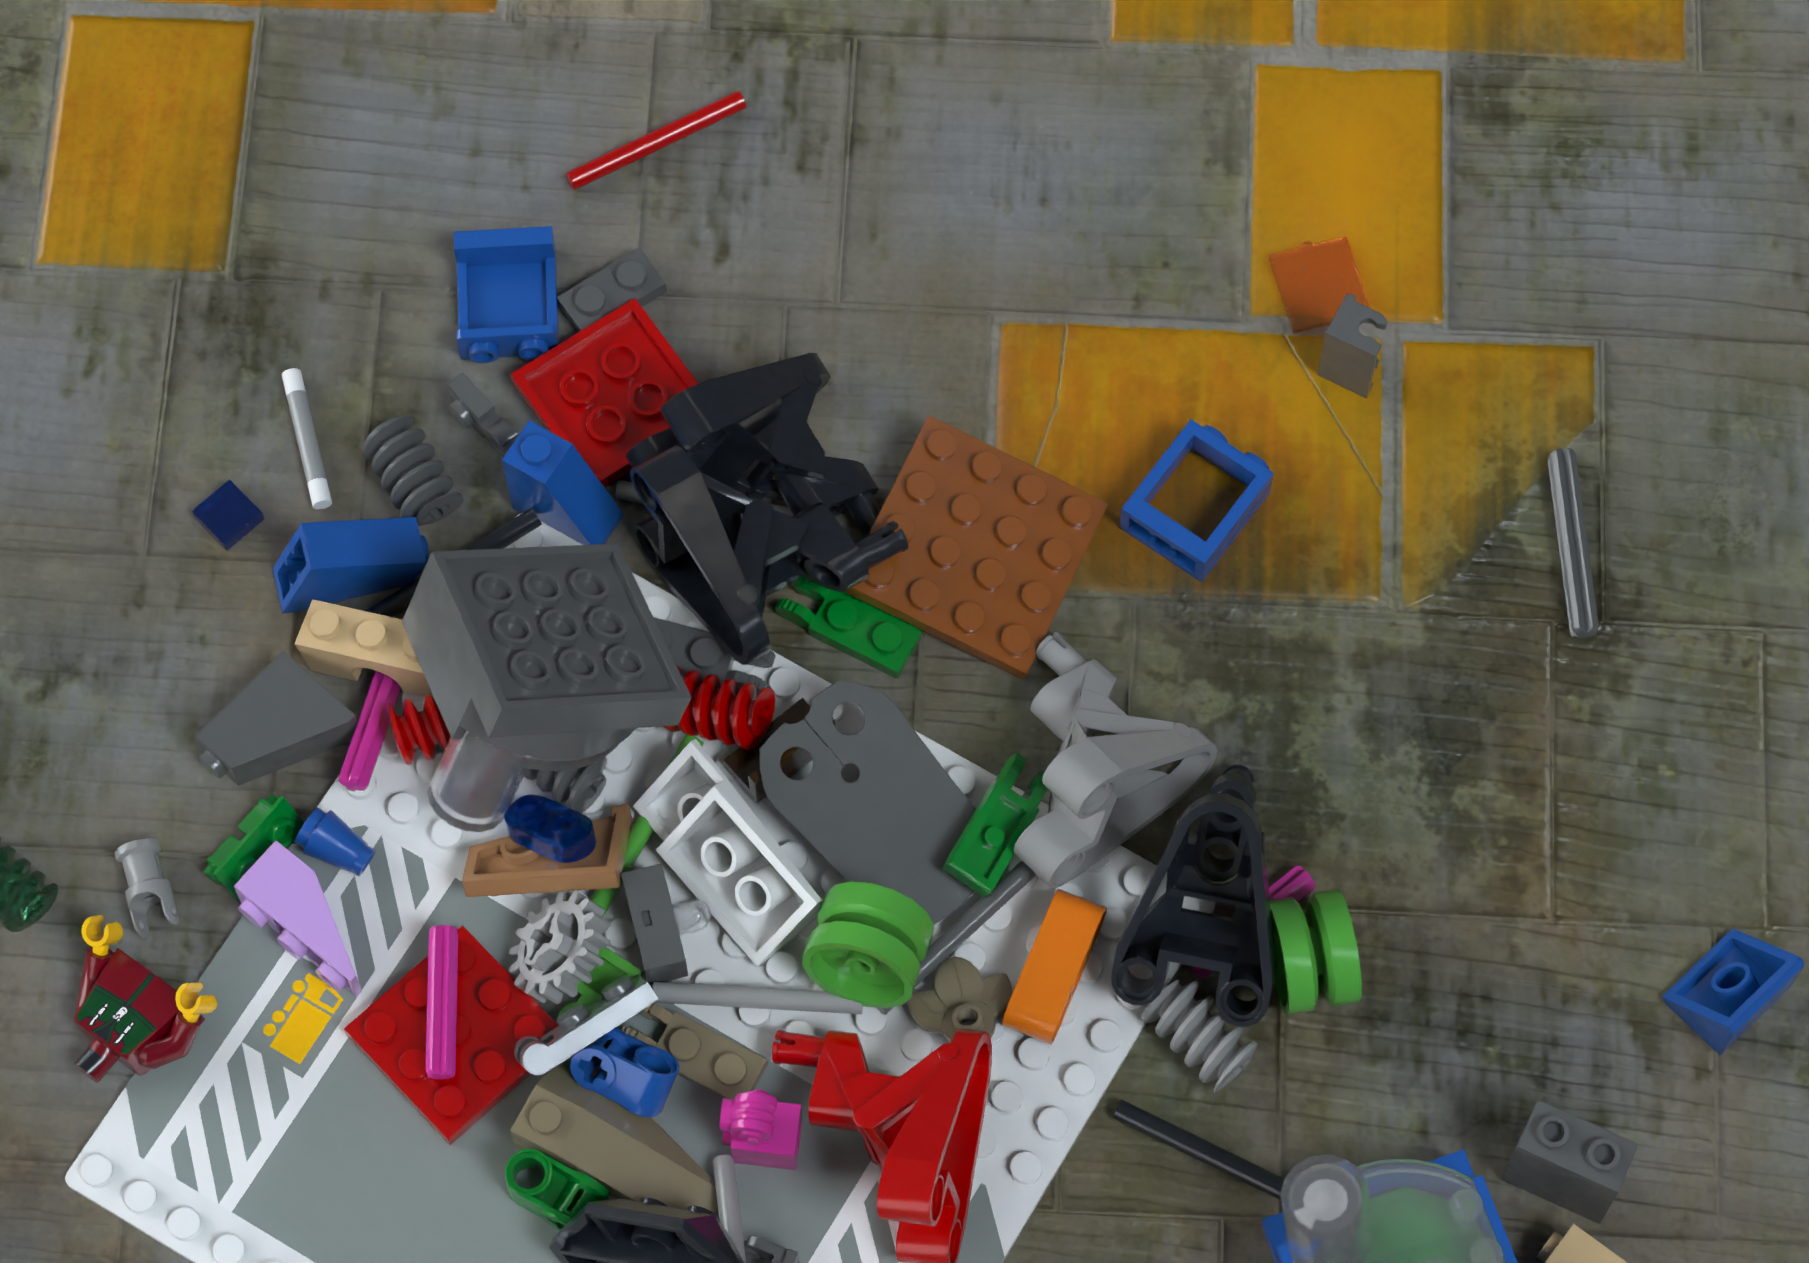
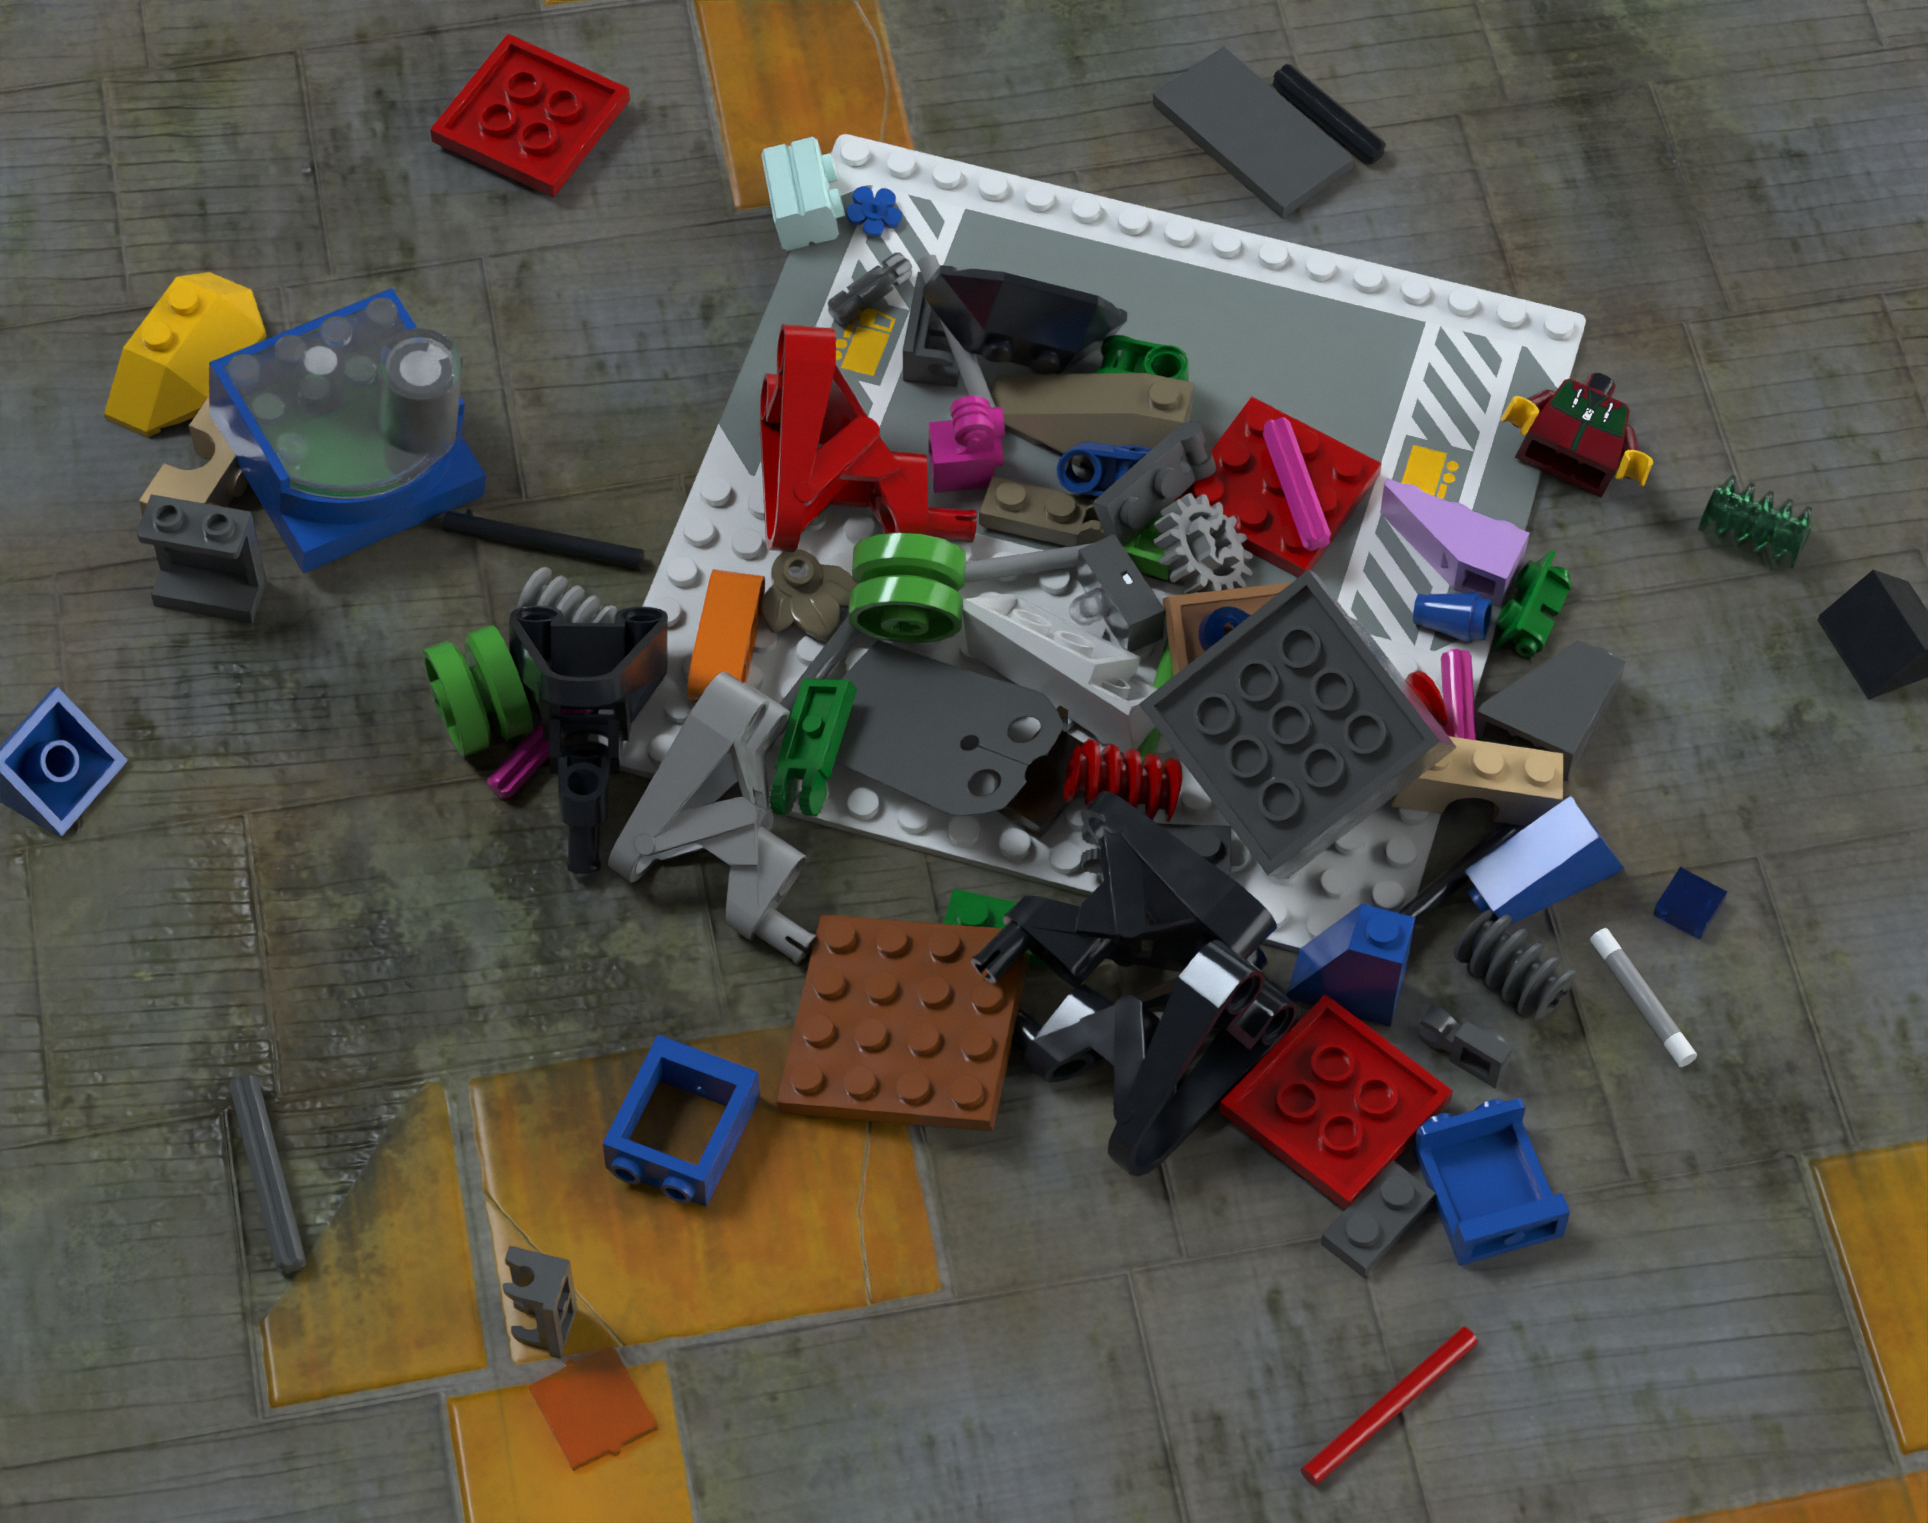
camera: 165 degrees right, 10 degrees down
light grey piece [114,838,179,938] -> none

